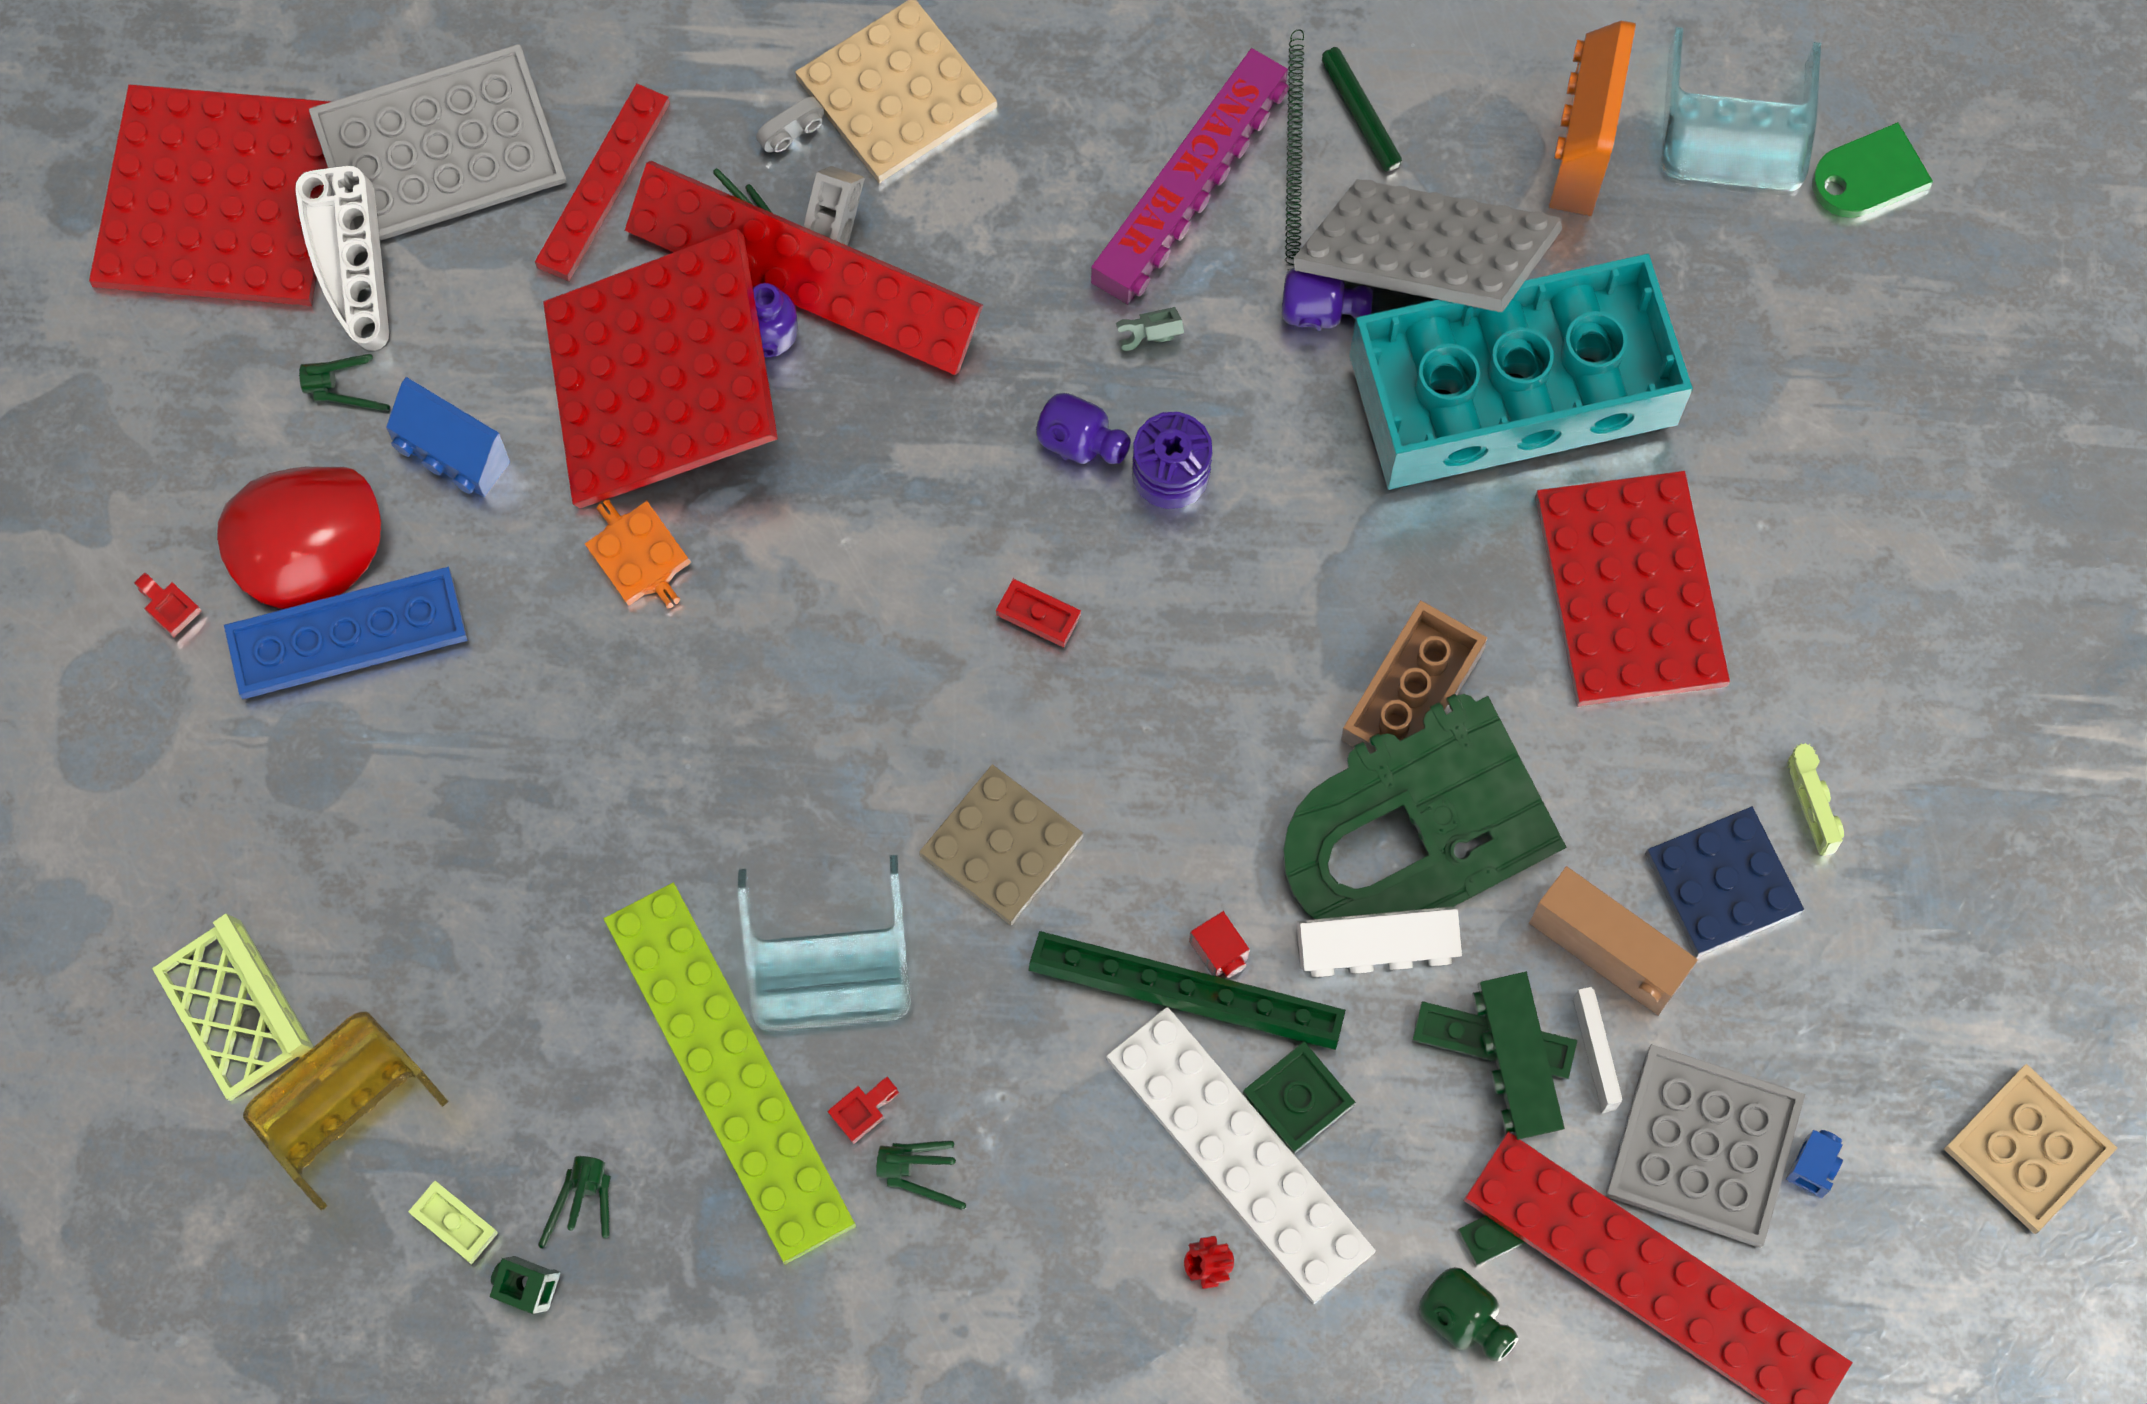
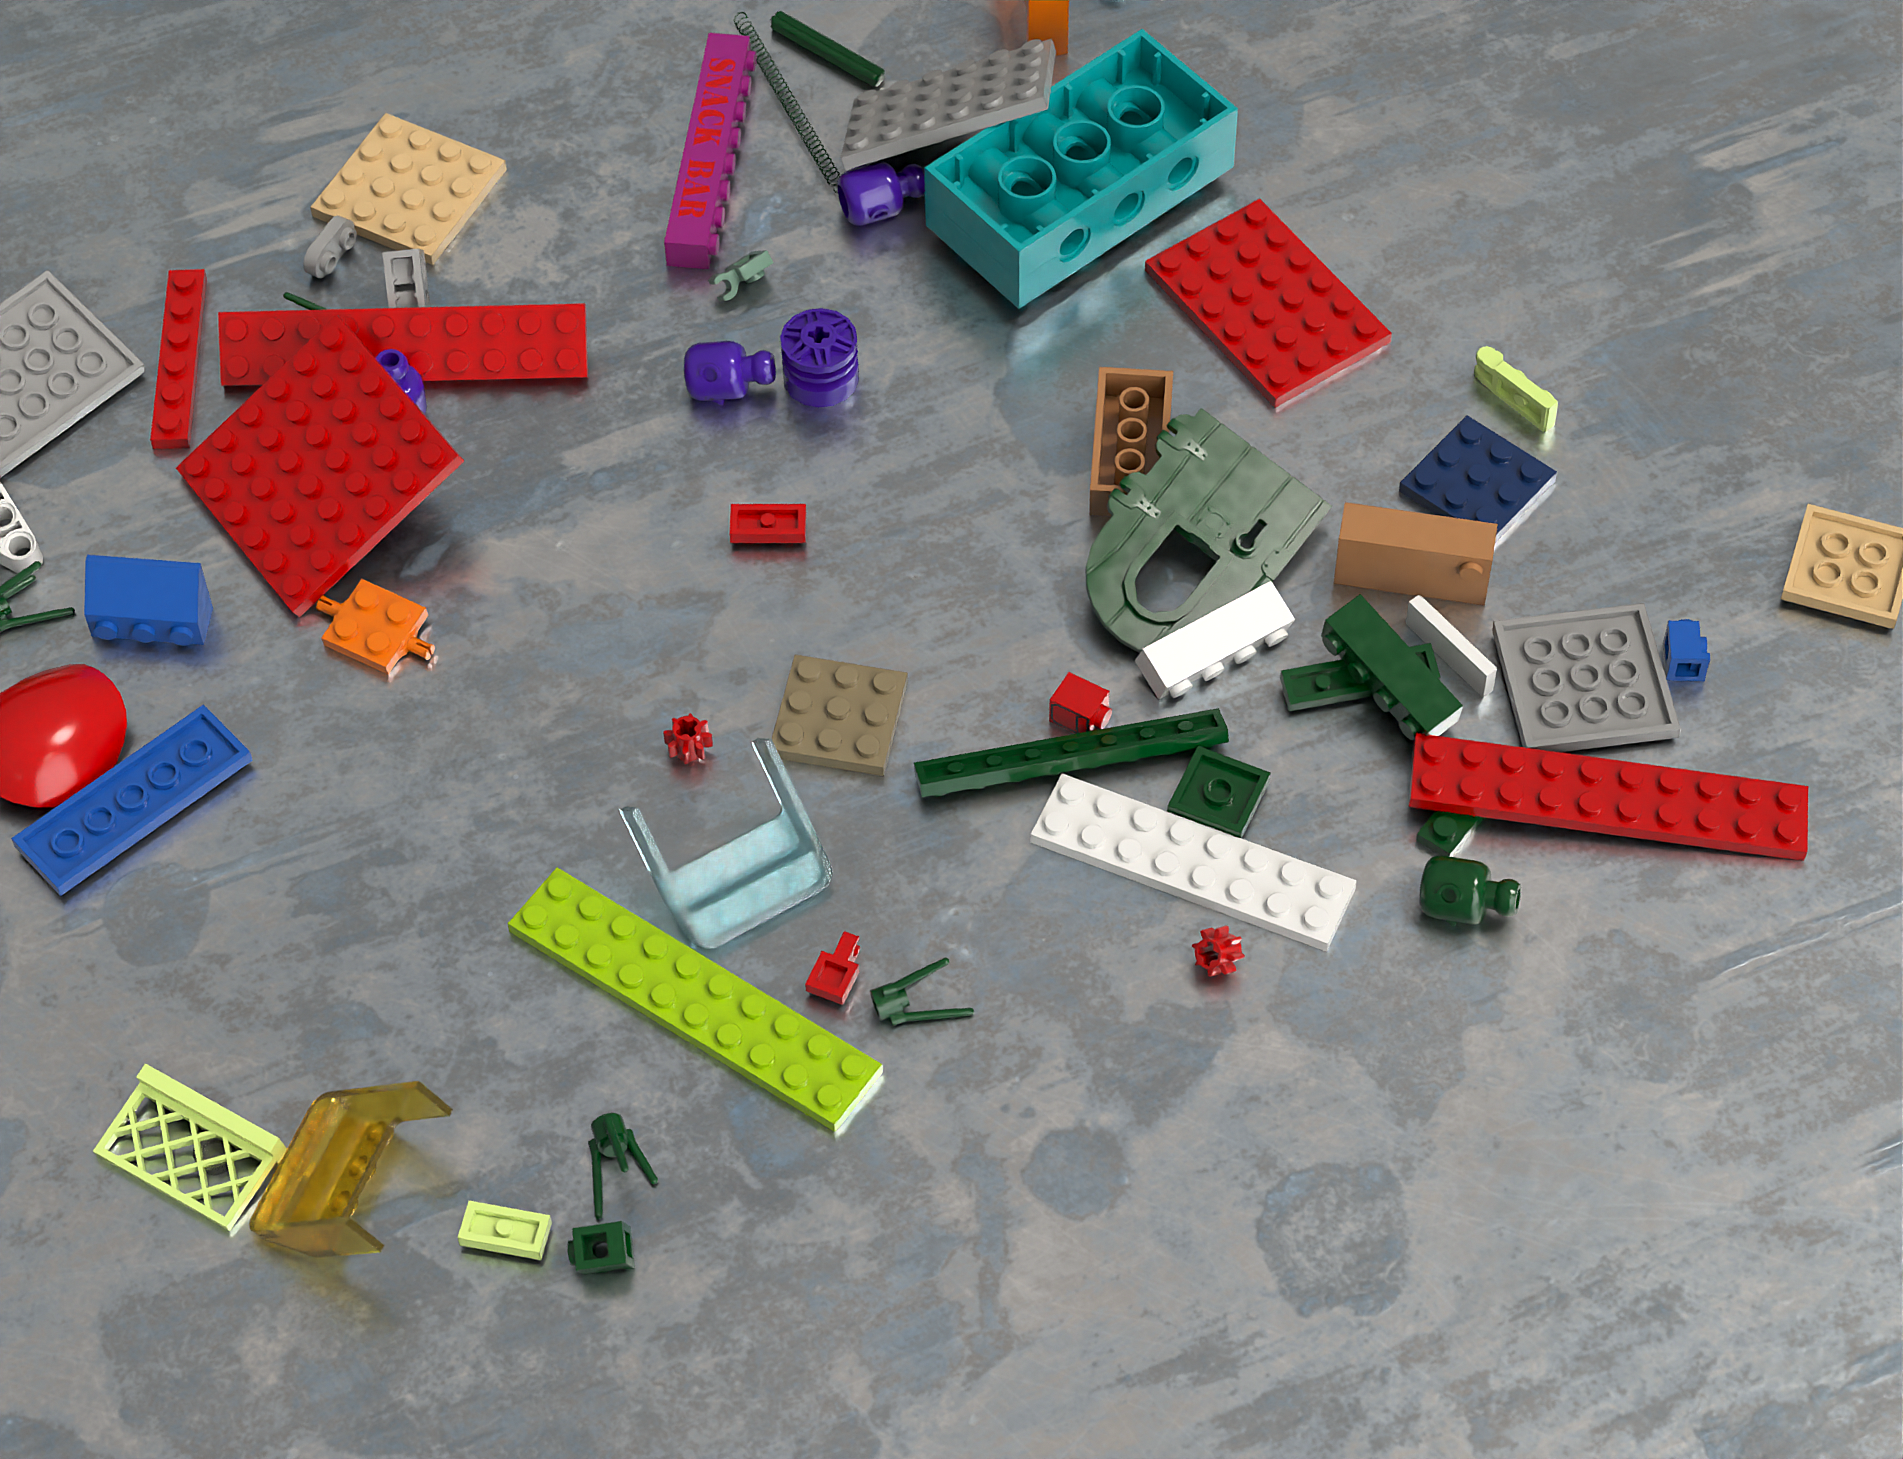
camera: 25 degrees left, 15 degrees down
none -> red gear [663,713,713,764]

